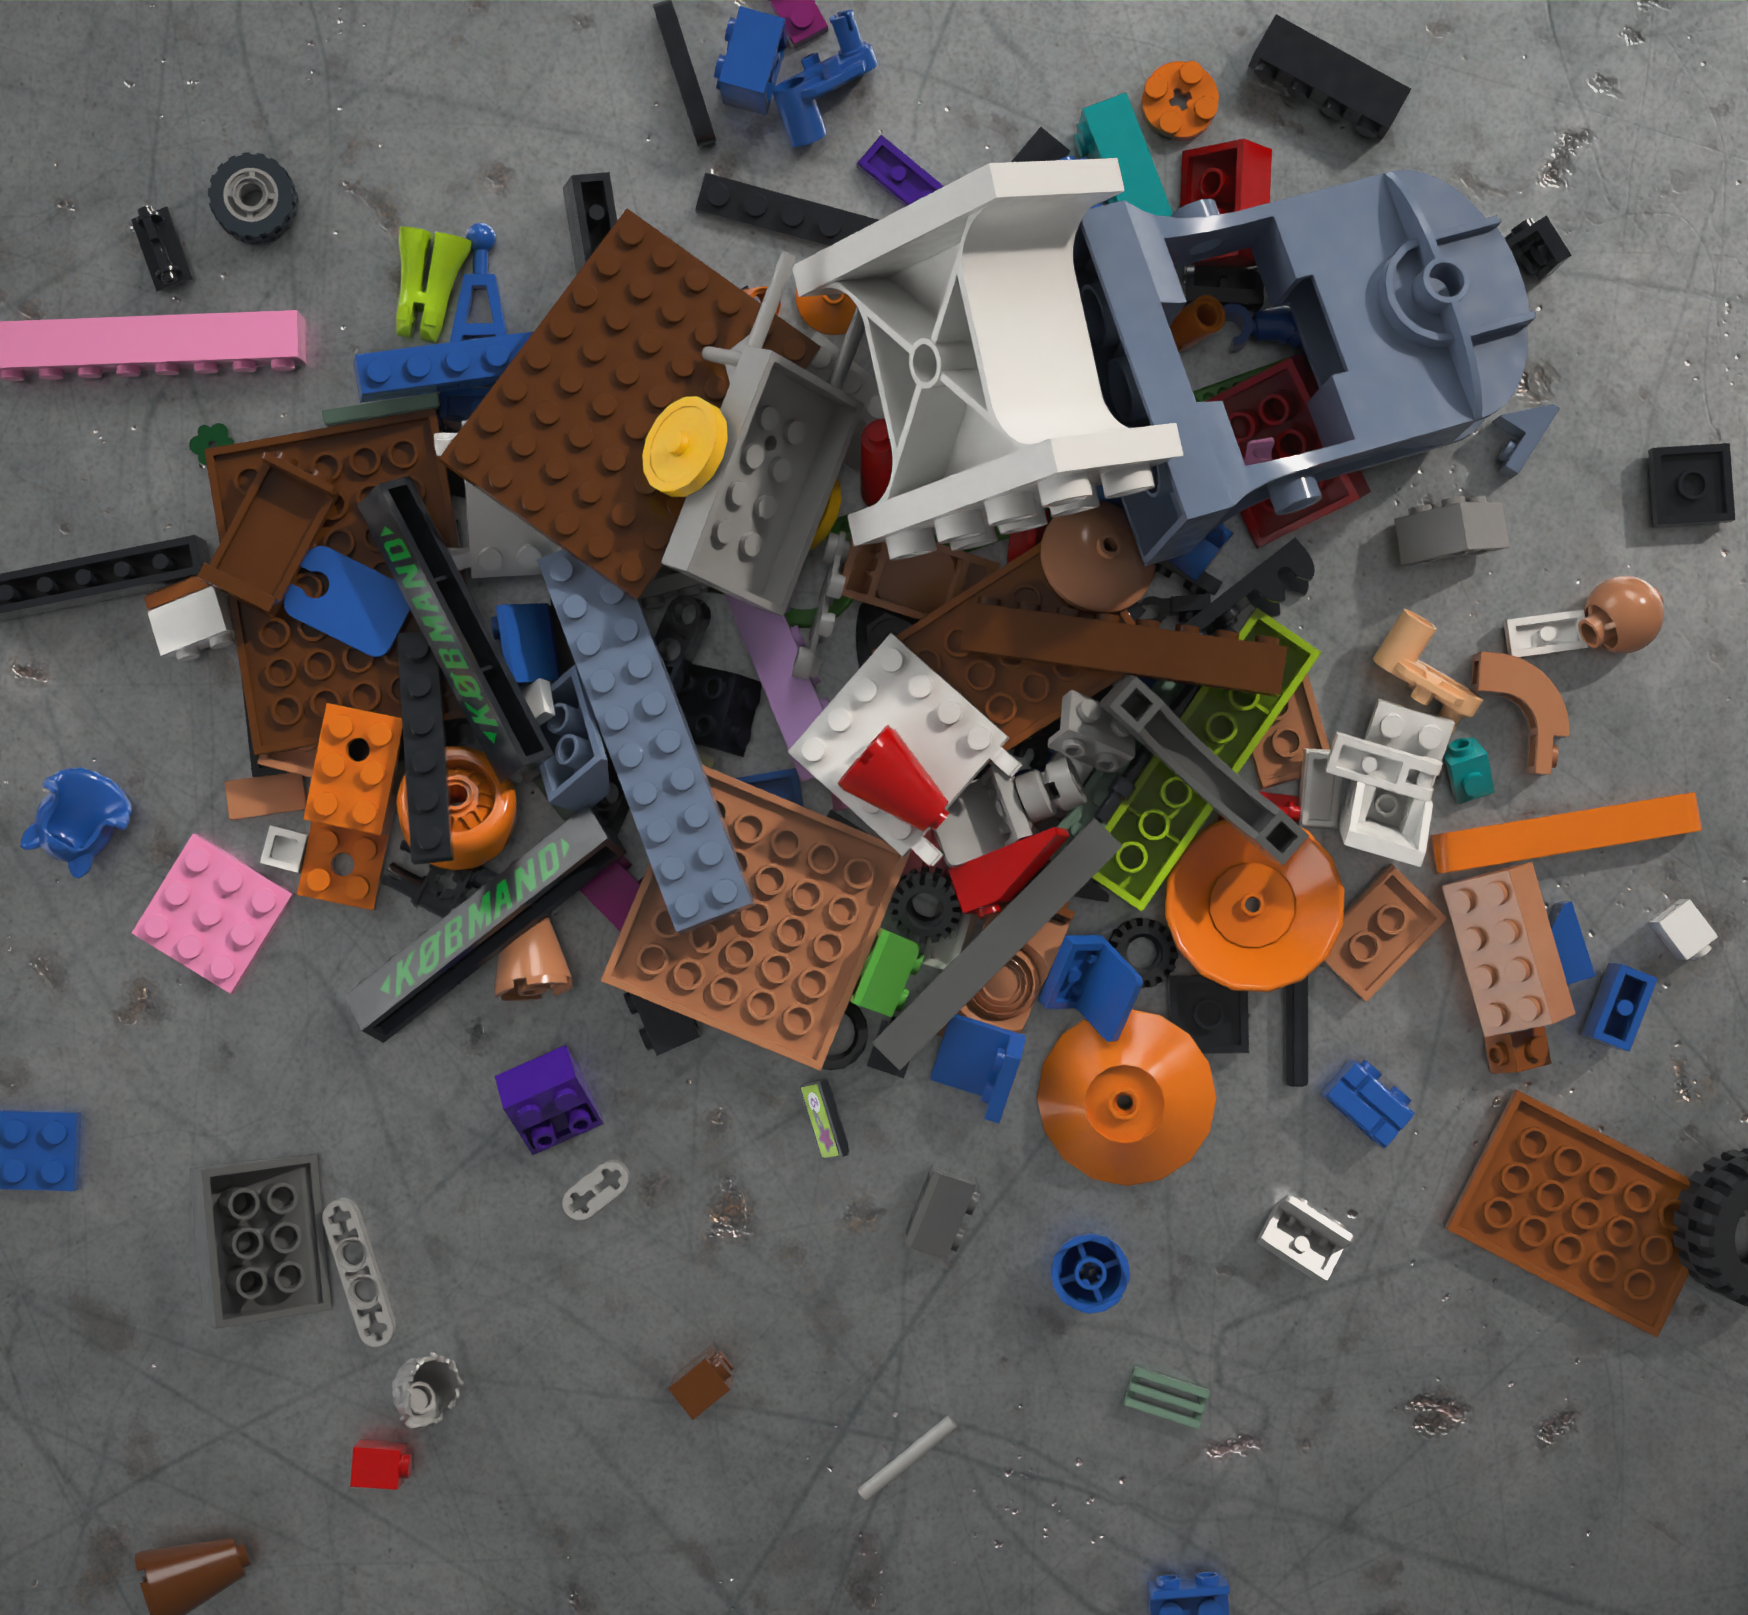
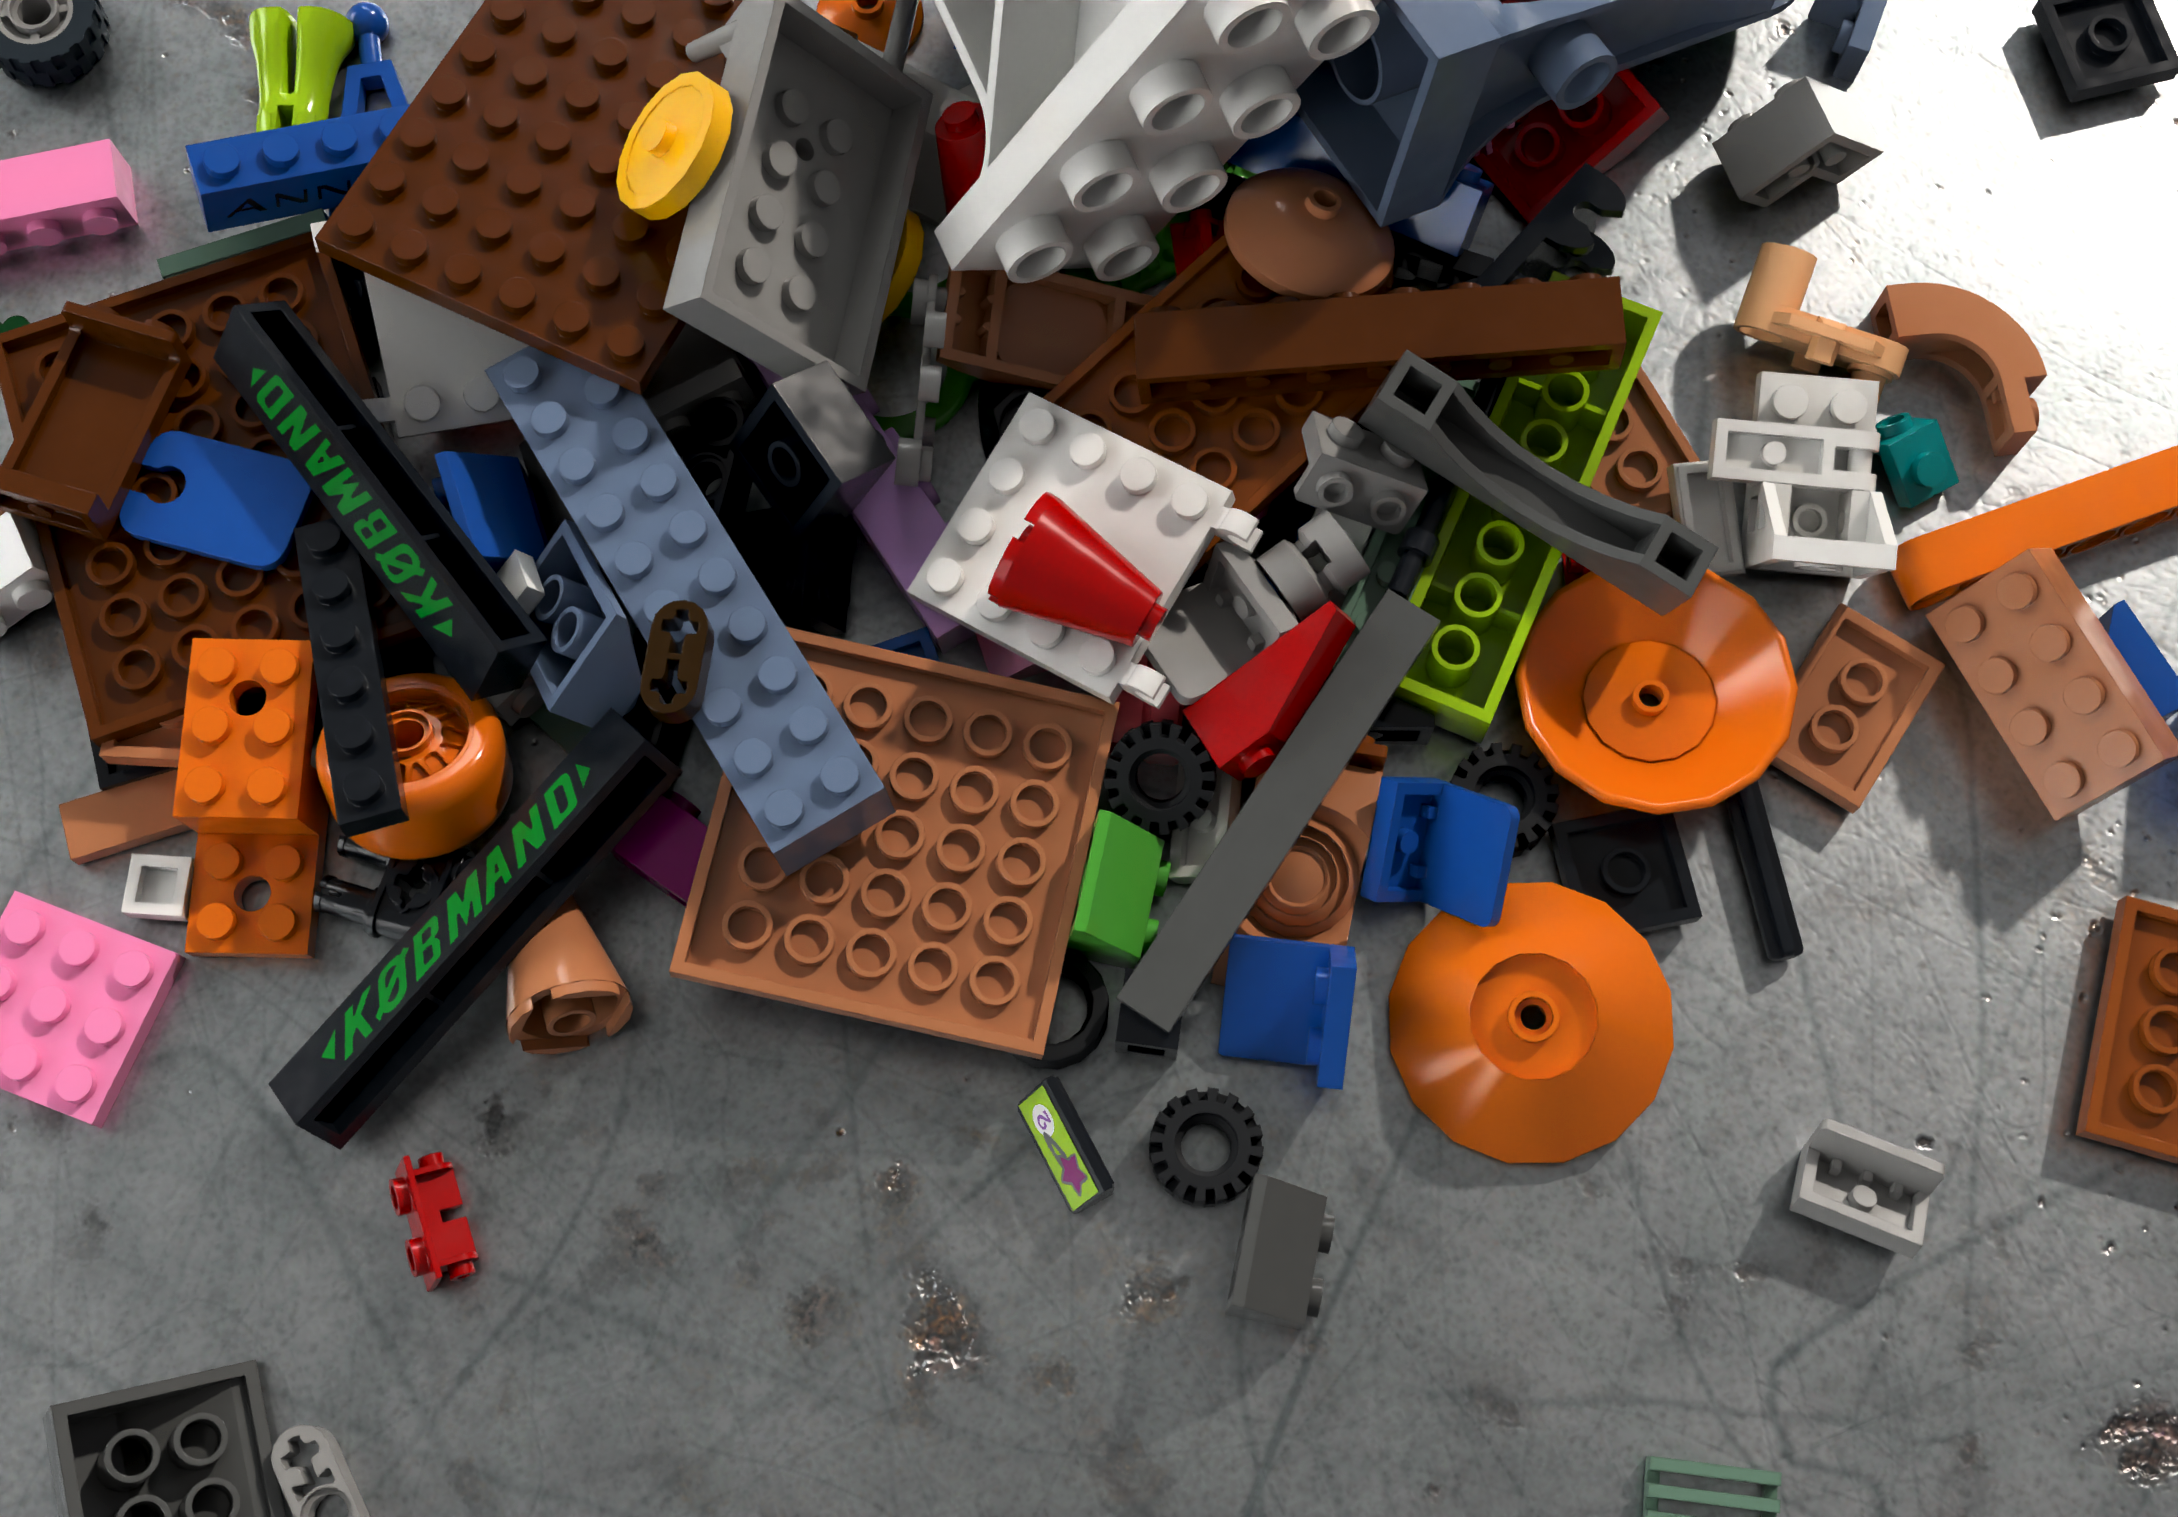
camera: 10 degrees left, 15 degrees down
dark purple slope [494,1045,604,1155] -> none
light grey beam [562,1160,630,1221] -> none
black brick [623,992,702,1056] -> none
blue cylinder [1050,1232,1130,1314] -> none
blue brick [1320,1059,1415,1148] -> none
dark orange bracket [1484,1026,1552,1074] -> none
white plate [1503,609,1589,658] -> none
nougat brick [1578,576,1664,653] -> none
none -> red hinge [389,1152,479,1292]
none -> dark brown beam [640,600,714,724]
none -> black brick [728,360,896,542]
none -> black tyre [1149,1087,1264,1208]

